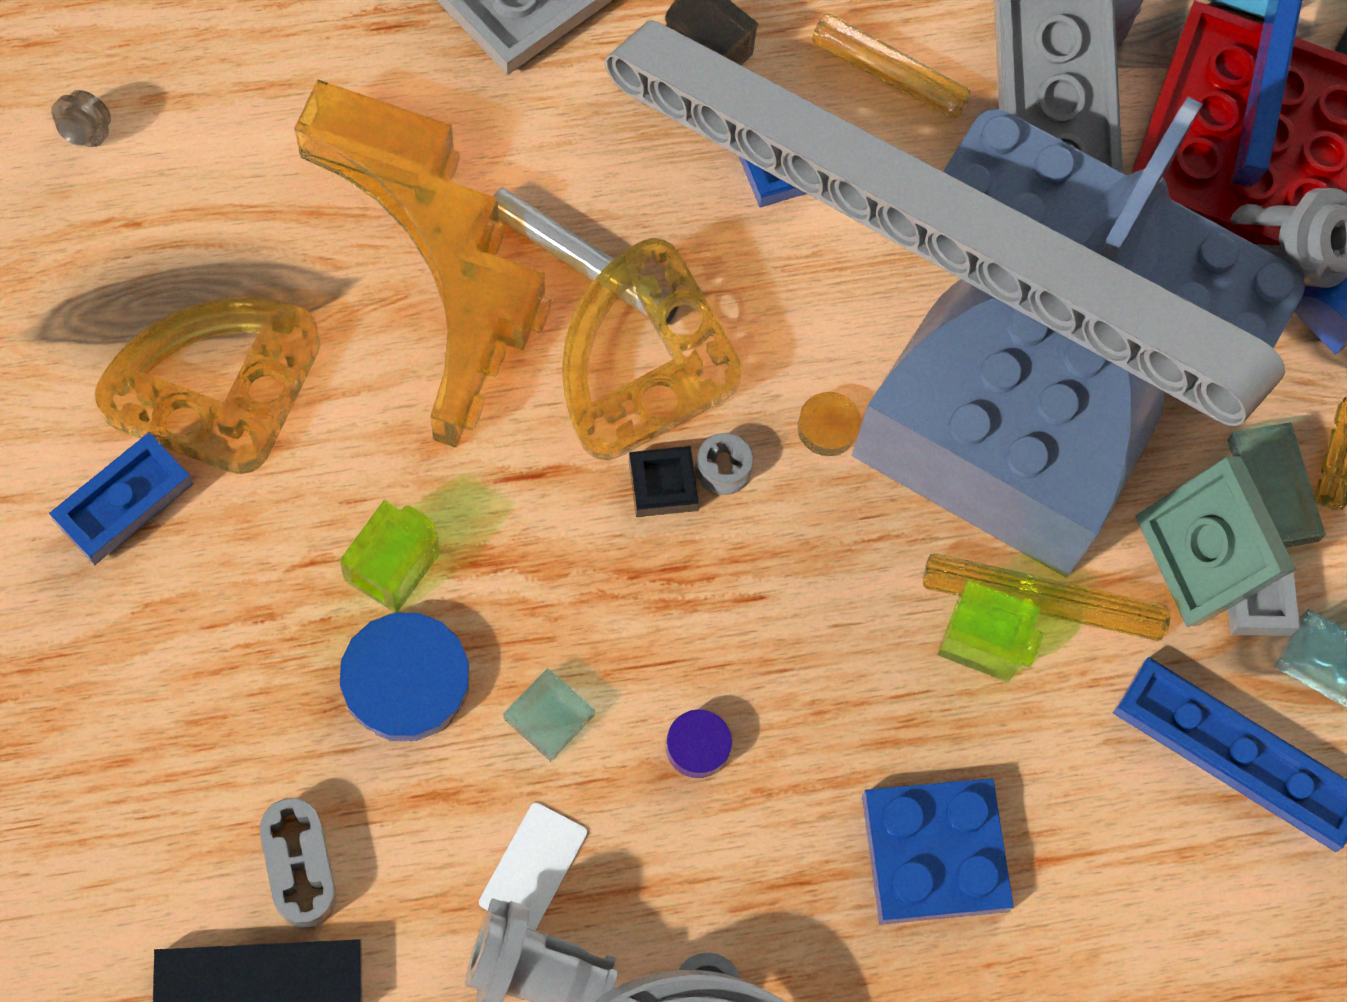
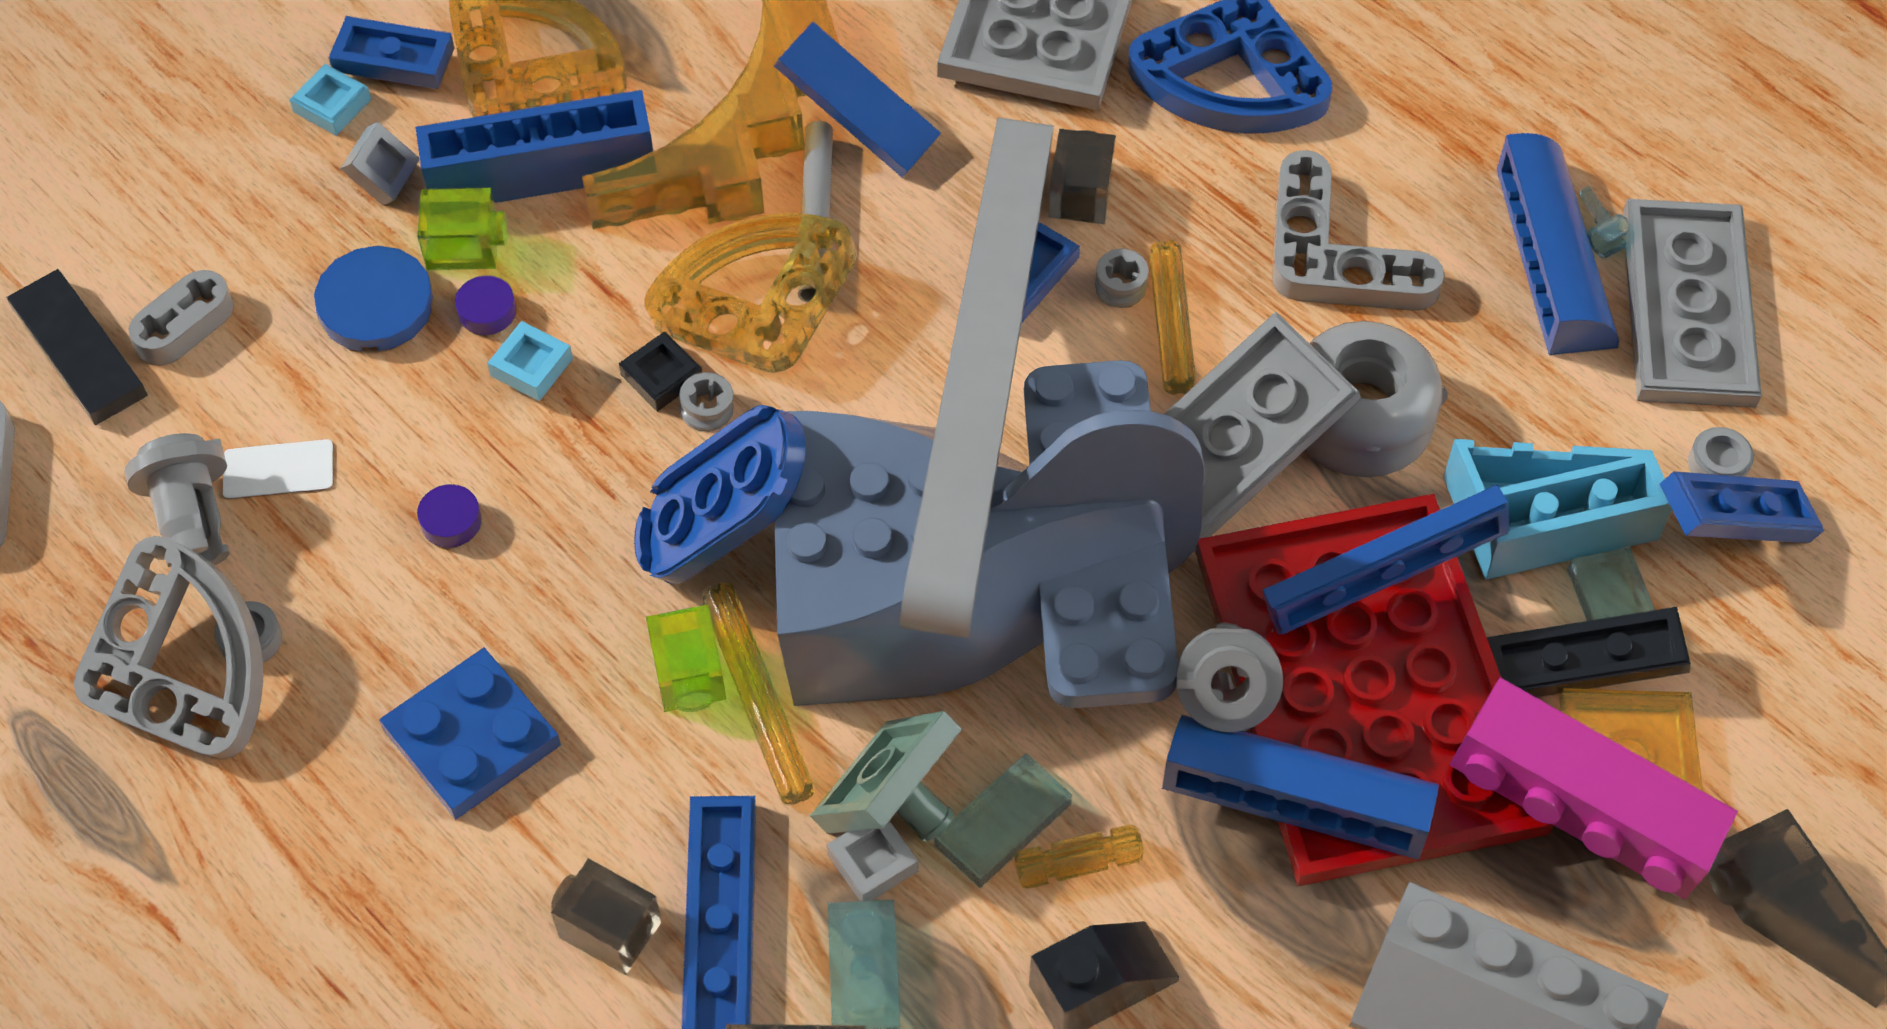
camera: 65 degrees right, 10 degrees down
clear light blue tile [503,668,595,762] -> none
none -> medium azure tile [289,64,372,136]
none -> light grey plate [340,122,420,205]
none -> blue brick [415,90,657,213]
none -> dark purple tile [455,276,516,335]
none -> medium azure plate [487,321,573,401]
none -> clear smoke brick [551,858,662,975]
none -> blue tile [634,405,806,584]
none -> blue tile [774,22,941,178]
none -> light grey bush [1095,249,1149,308]

